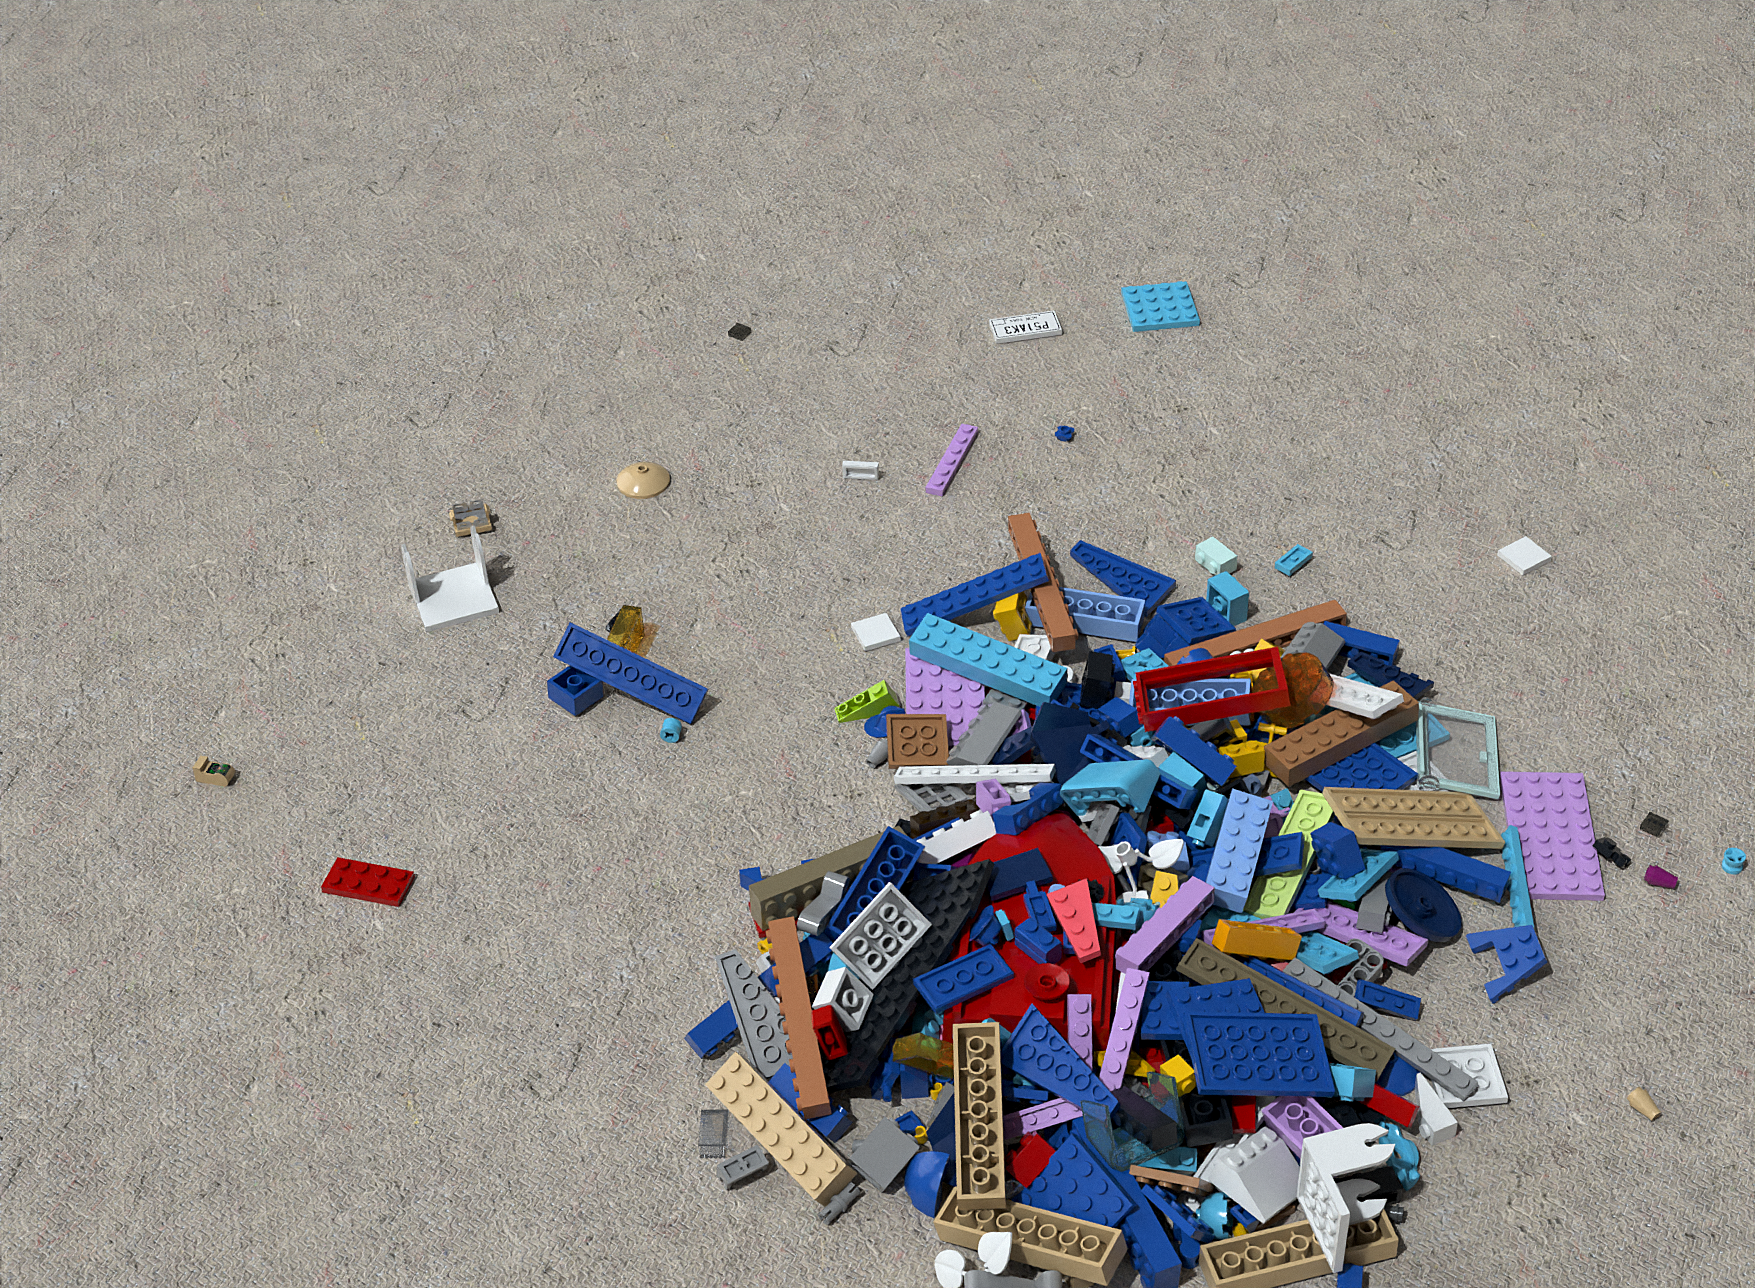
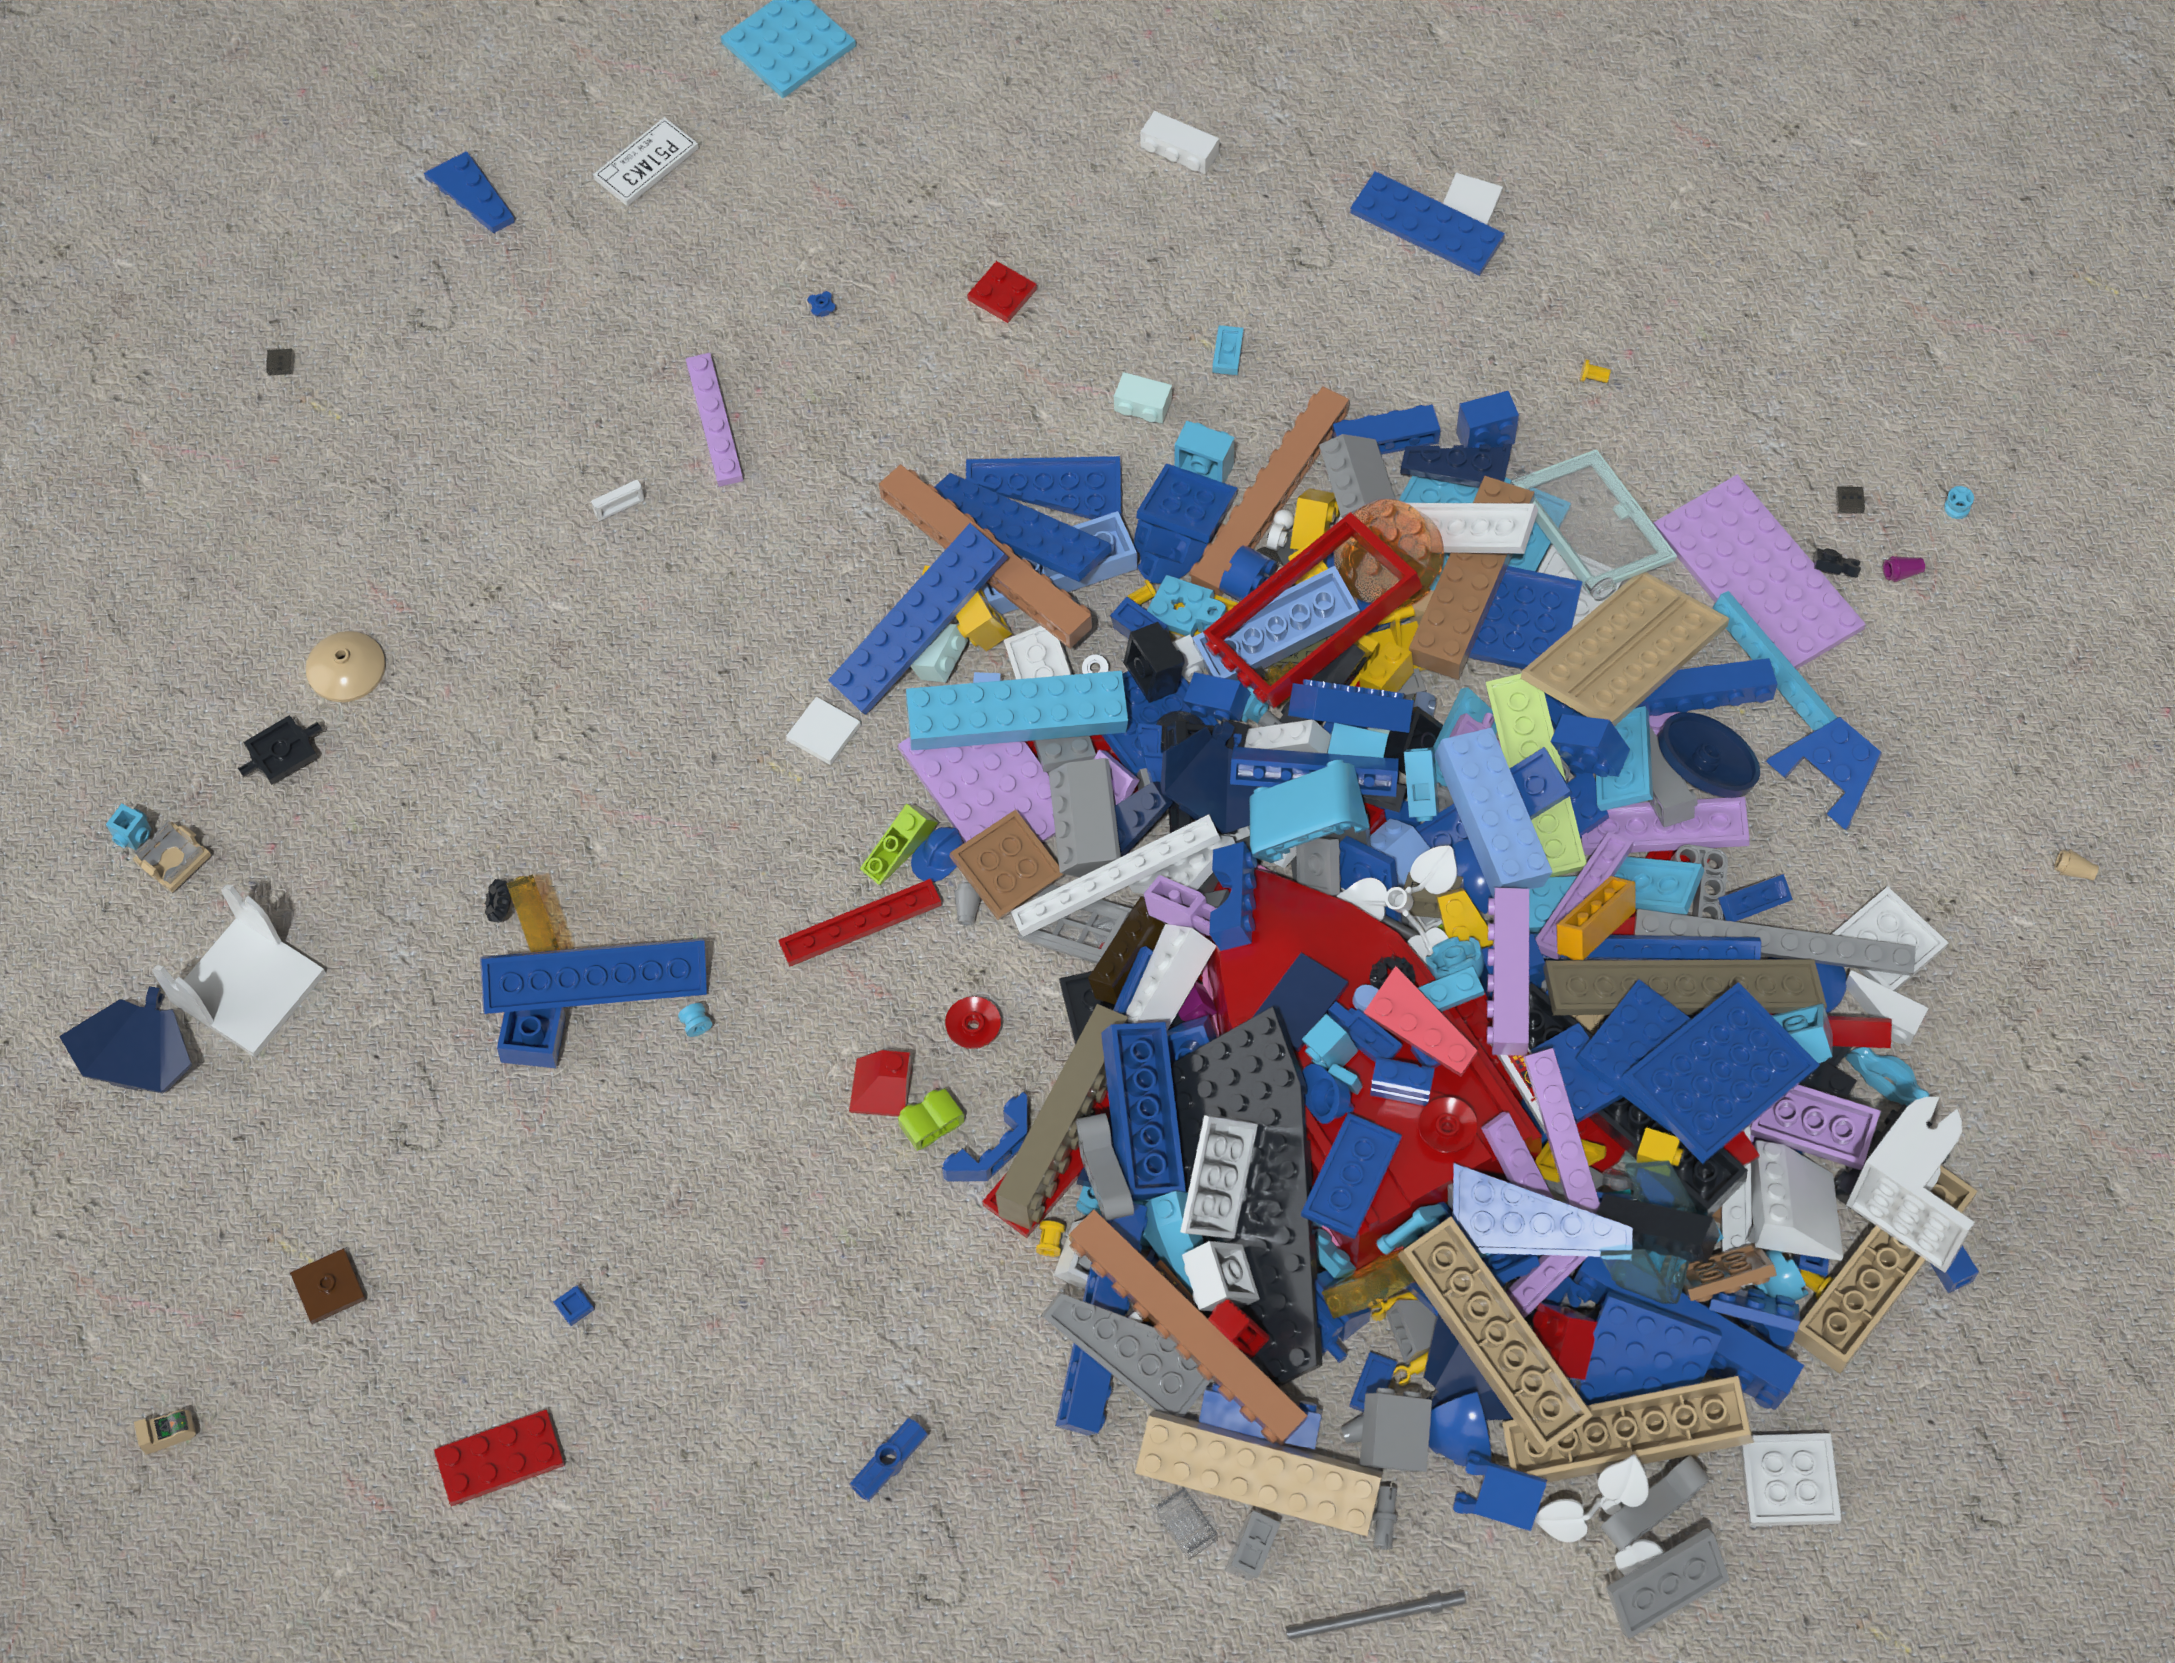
camera: 35 degrees left, 20 degrees up
none -> dark blue panel [59,986,192,1094]
none -> medium azure brick [106,803,152,850]
none -> black plate [238,715,323,785]
none -> reddish brown plate [290,1248,366,1325]
none -> blue wing [424,151,515,234]
none -> blue tile [553,1285,594,1327]
none -> red plate [778,879,942,967]
none -> red slope [849,1050,912,1117]
none -> blue piece [849,1418,928,1502]
none -> lime brick [898,1088,964,1151]
none -> light aqua brick [910,624,968,683]
none -> blue plate [934,473,1112,582]
none -> red dish [945,996,1001,1049]
none -> red plate [967,261,1037,323]
none -> white brick [1140,111,1219,174]
none -> flat silver bar [1286,1592,1466,1640]
none -> medium azure brick [1302,1014,1358,1070]
none -> blue plate [1350,171,1505,276]
none -> blue flag [1453,1453,1547,1531]
none -> blue brick [1456,390,1519,448]
none -> yellow piece [1580,359,1611,383]

